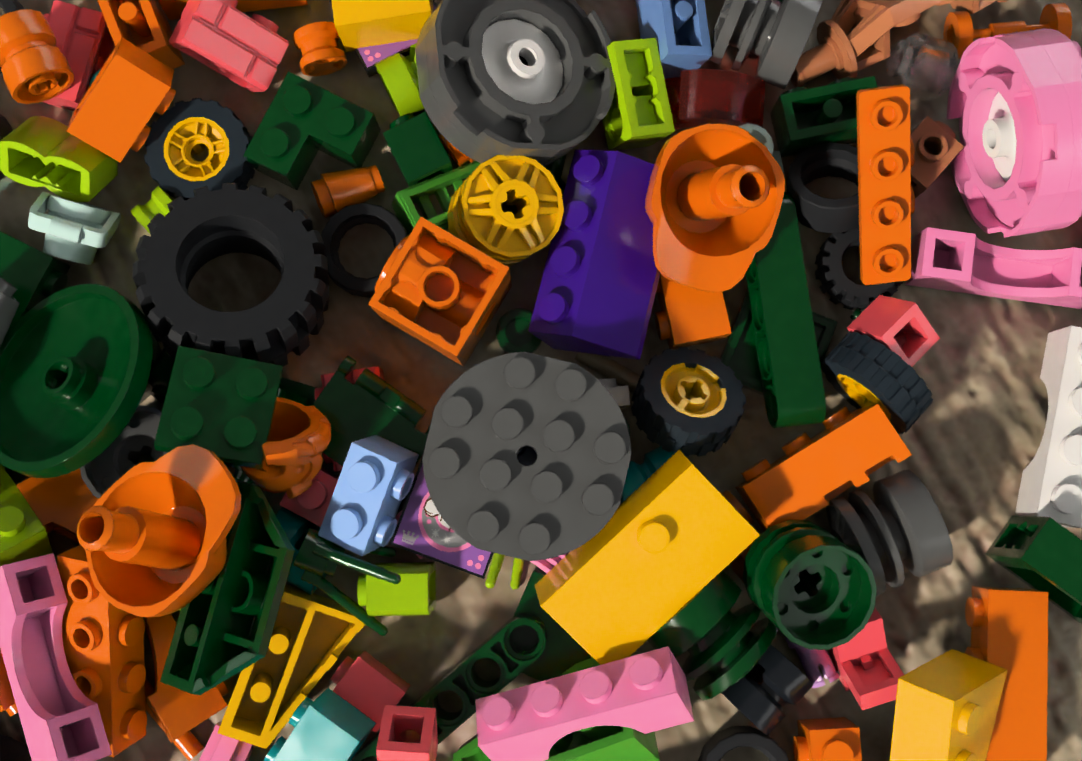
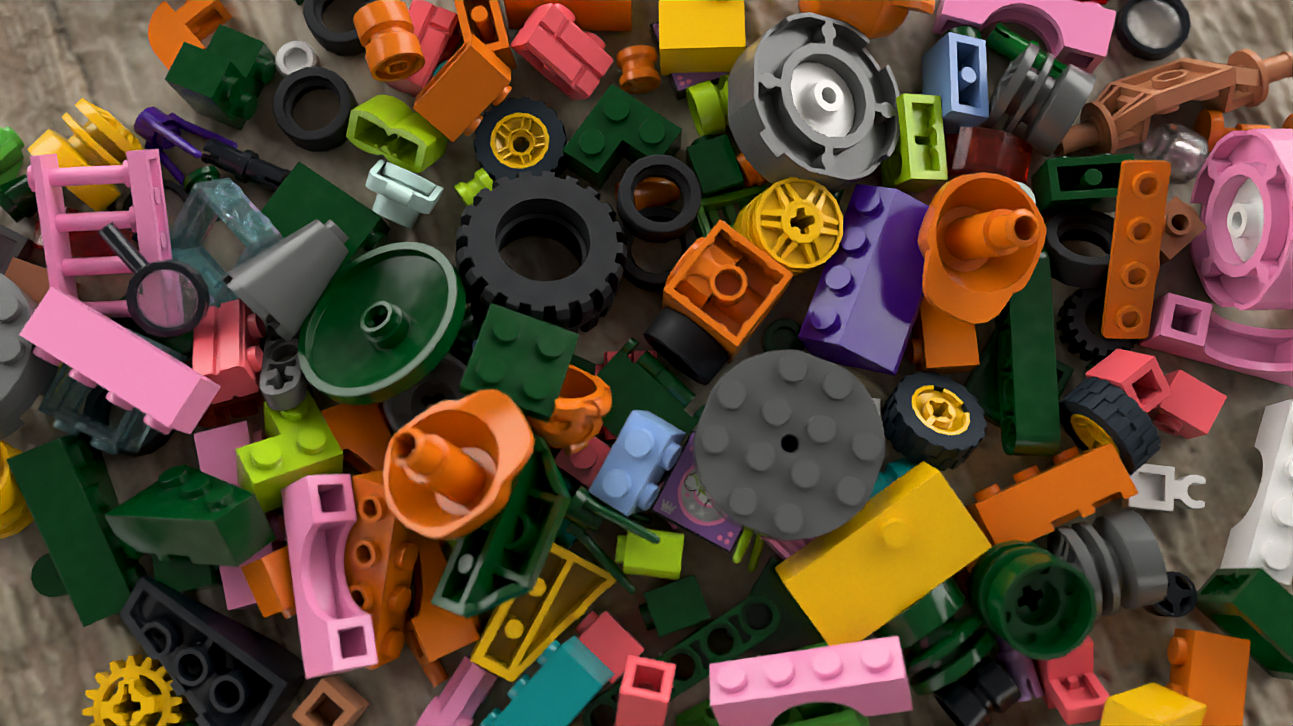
camera: 10 degrees right, 5 degrees down
none -> black tyre [616,154,701,243]
none -> dark green brick [638,574,711,638]
none -> black tyre [643,307,729,386]
none -> white plate [1122,464,1206,512]
none -> black wheel [1143,571,1197,617]
none -> coral brick [1147,369,1227,439]

